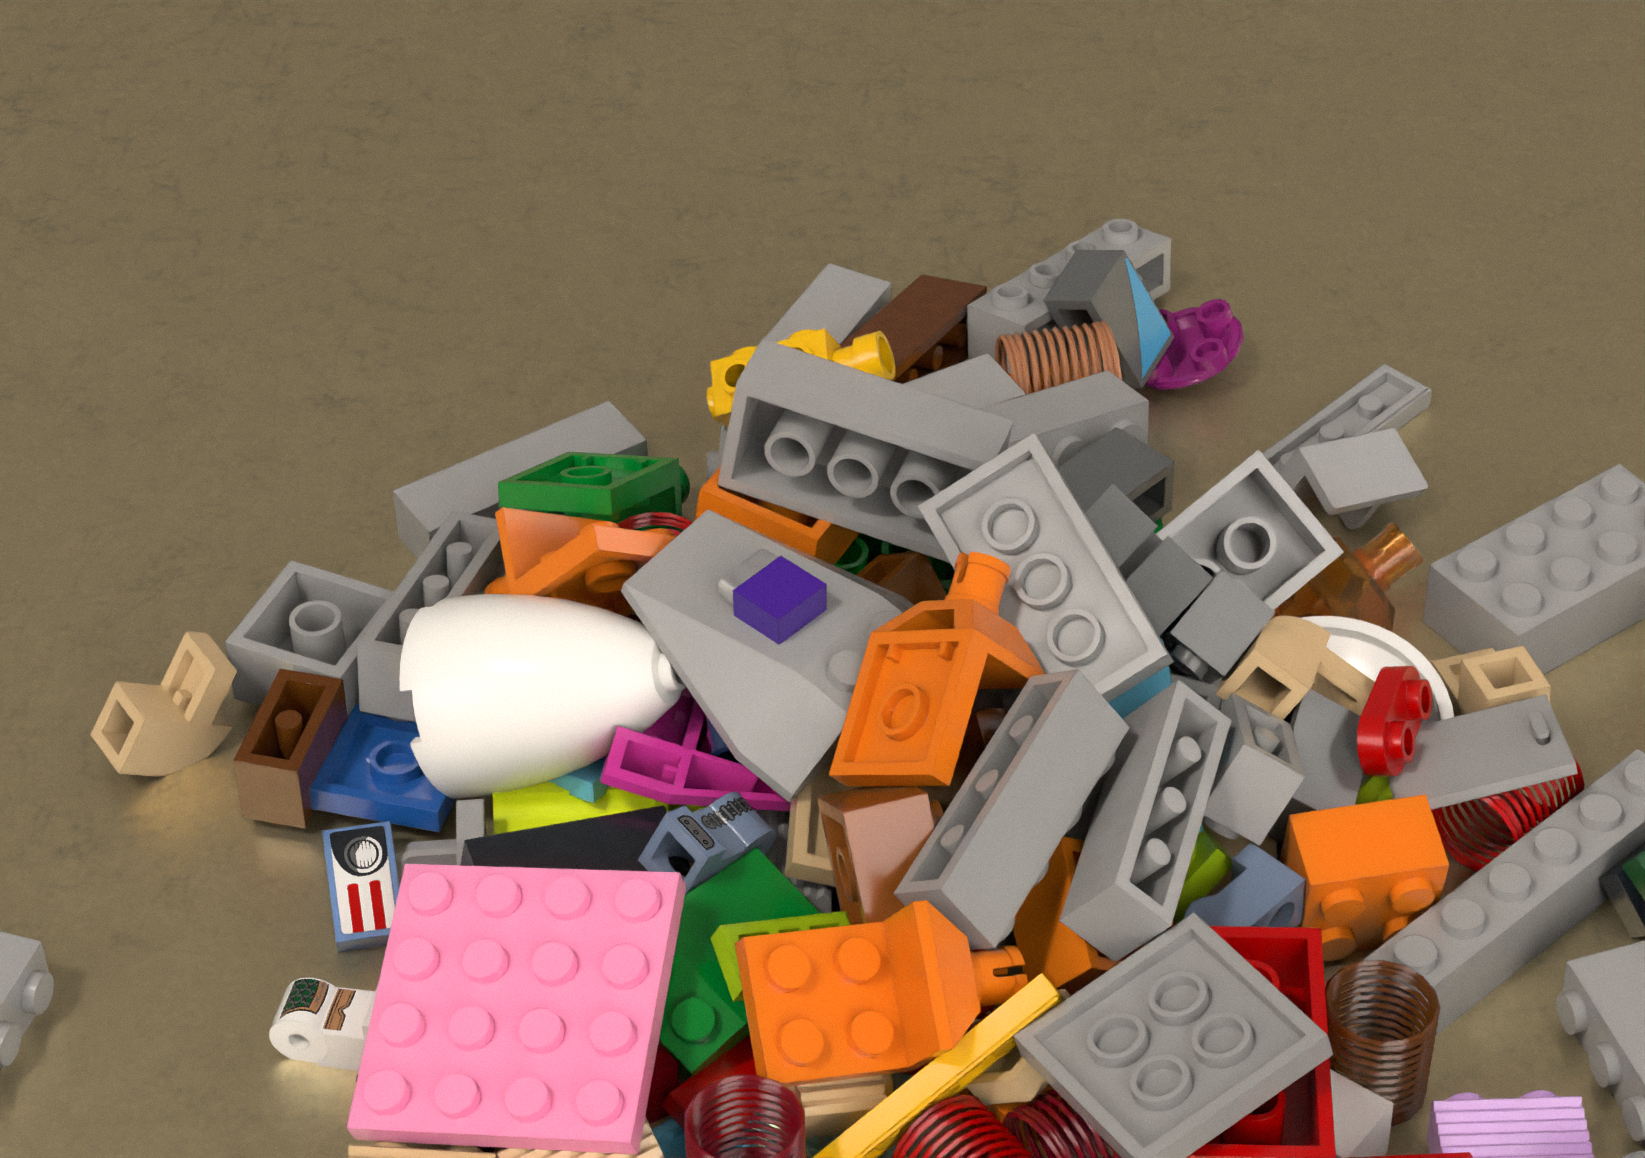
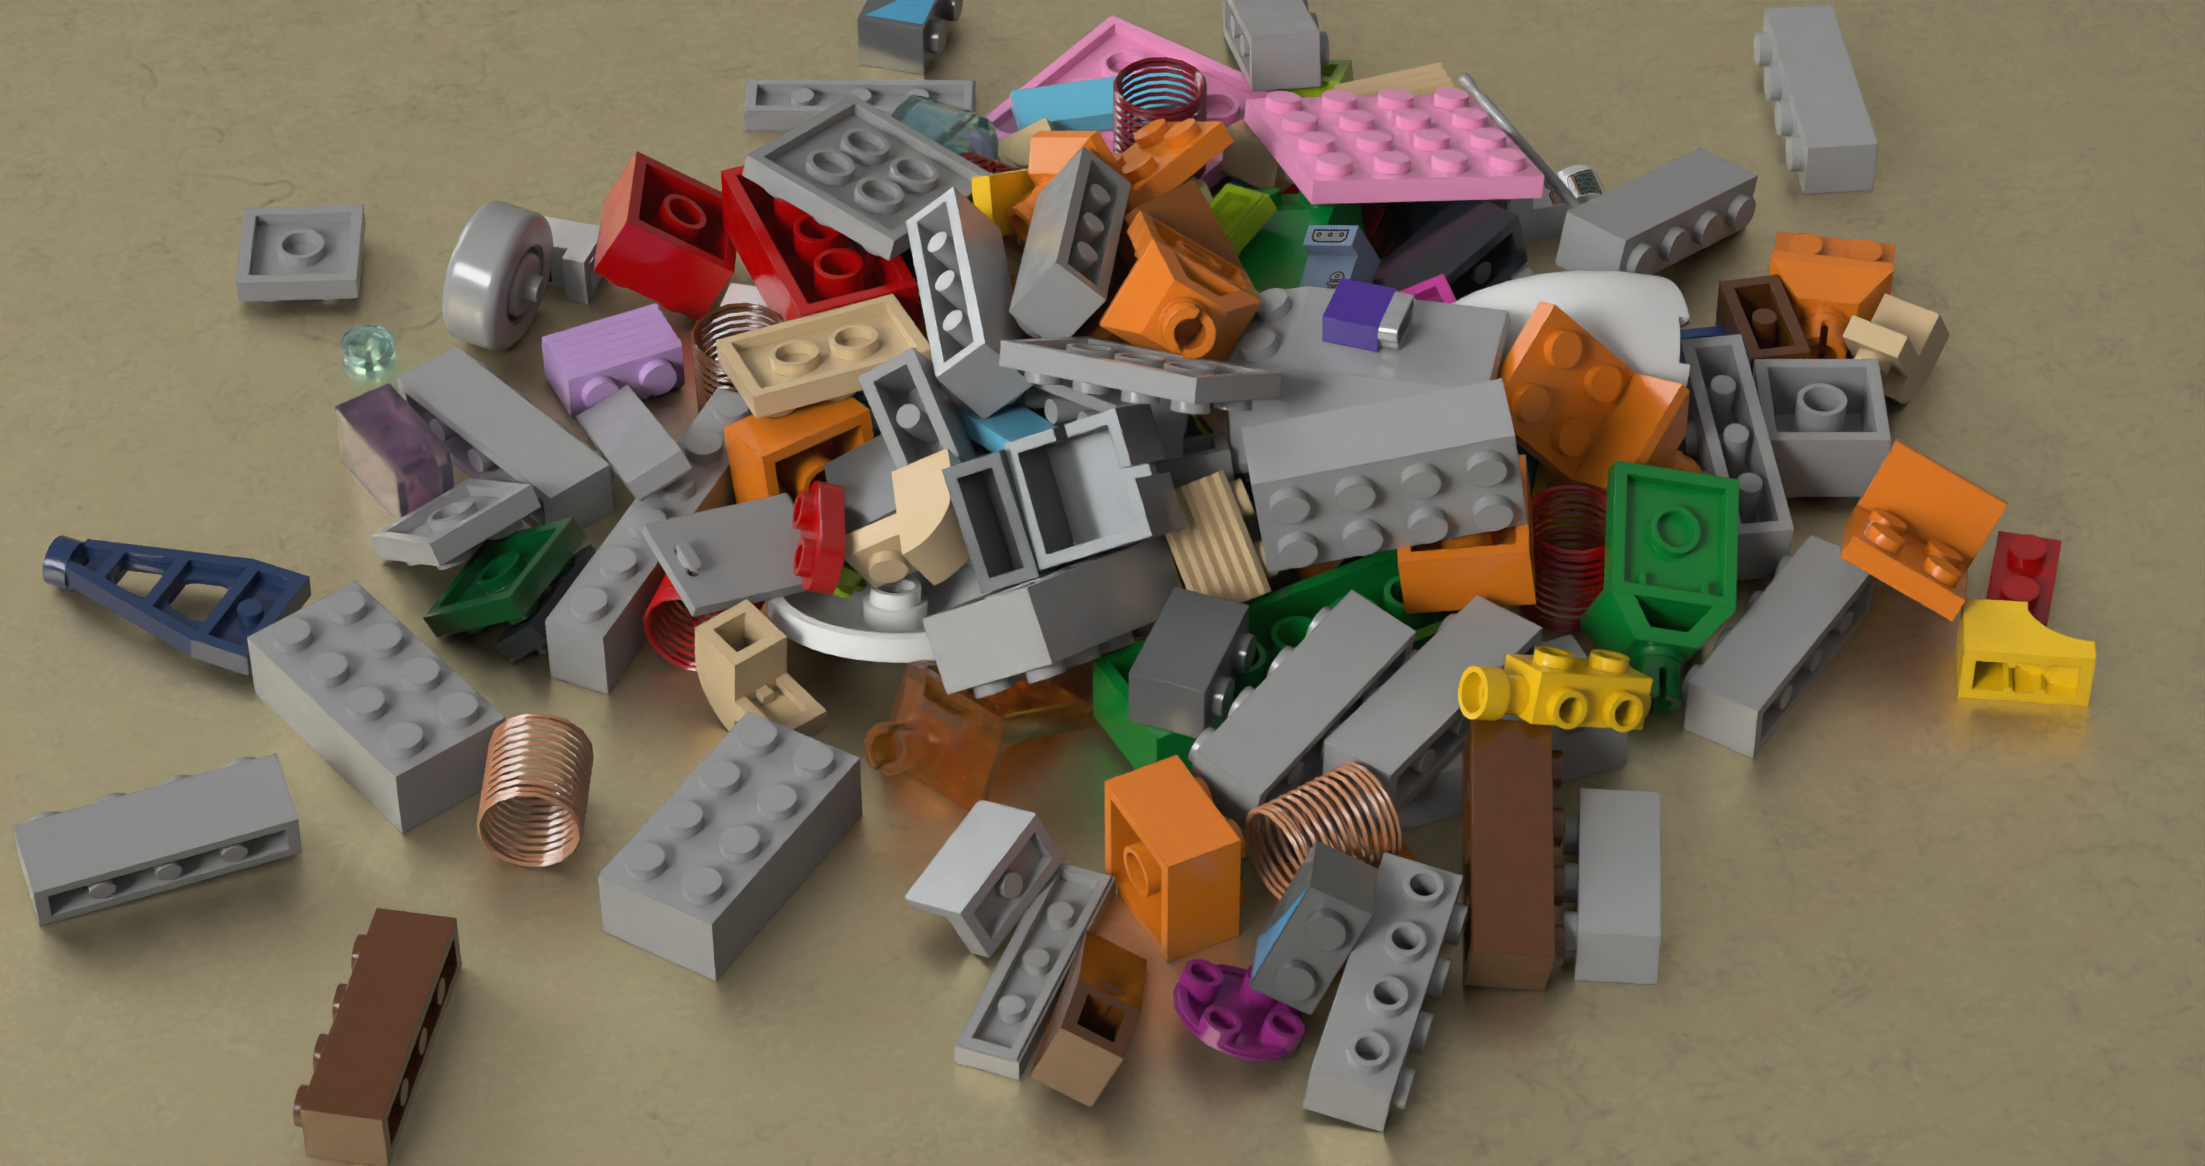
camera: 155 degrees right, 0 degrees up
none -> light grey tile [575,384,692,502]
none -> tan plate [716,294,933,419]
none -> reddish brown slope [1029,930,1147,1108]
none -> orange brick [1105,755,1246,963]
none -> light grey piece [1458,73,1581,209]
none -> light grey brick [1555,148,1758,275]
none -> orange plate [1770,232,1896,359]
none -> orange plate [1840,439,2008,622]
none -> yellow arch [1956,598,2096,706]
none -> red plate [1986,531,2062,627]

